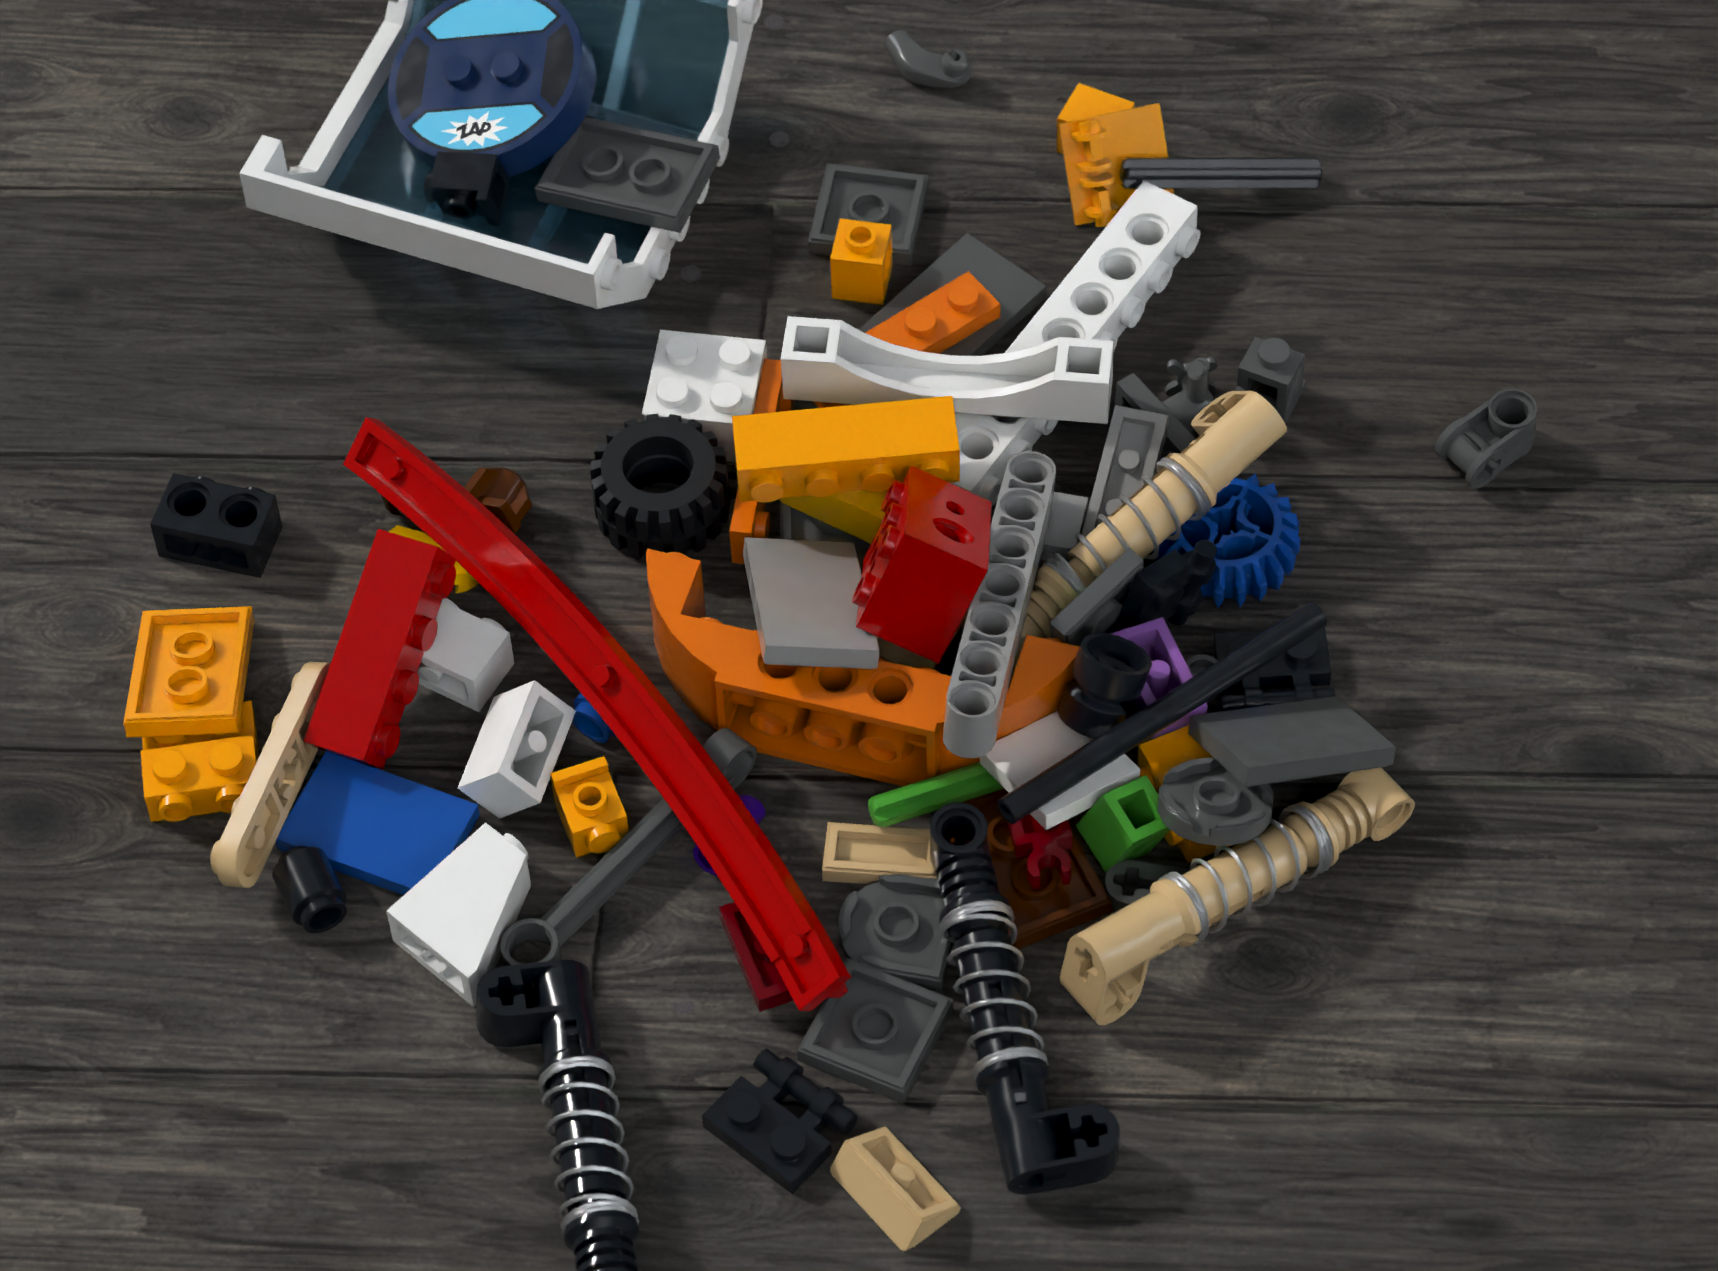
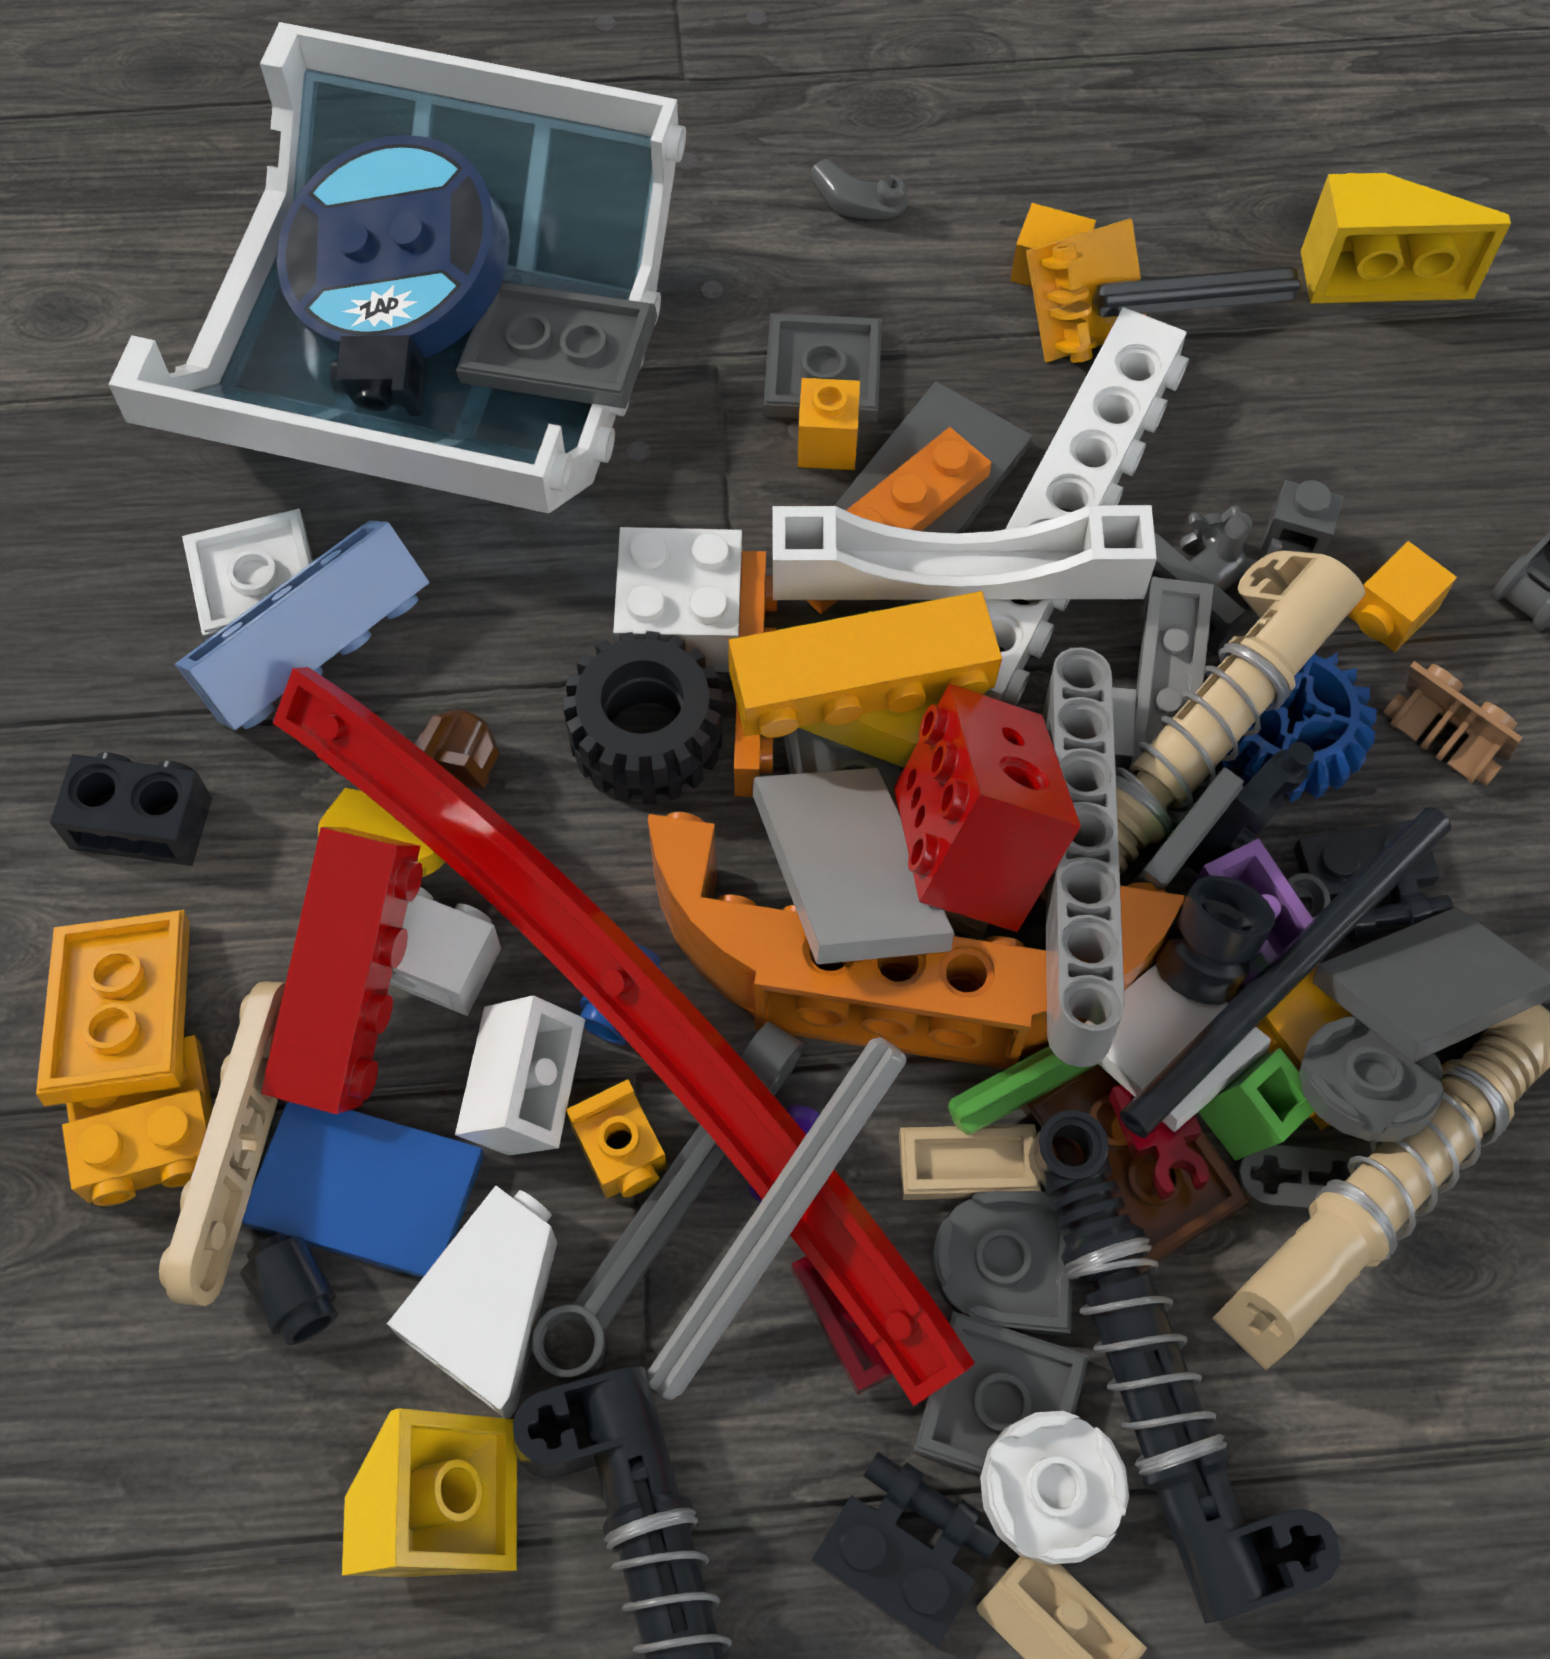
camera: 10 degrees left, 10 degrees up
none -> medium blue brick [174,520,430,730]
none -> white tile [182,508,313,641]
none -> yellow slope [342,1408,517,1577]
none -> light grey axle [647,1037,906,1400]
none -> white tile [980,1411,1129,1565]
none -> yellow slope [1301,173,1511,304]
none -> light orange brick [1348,541,1457,652]
none -> medium nougat hinge [1383,661,1523,786]

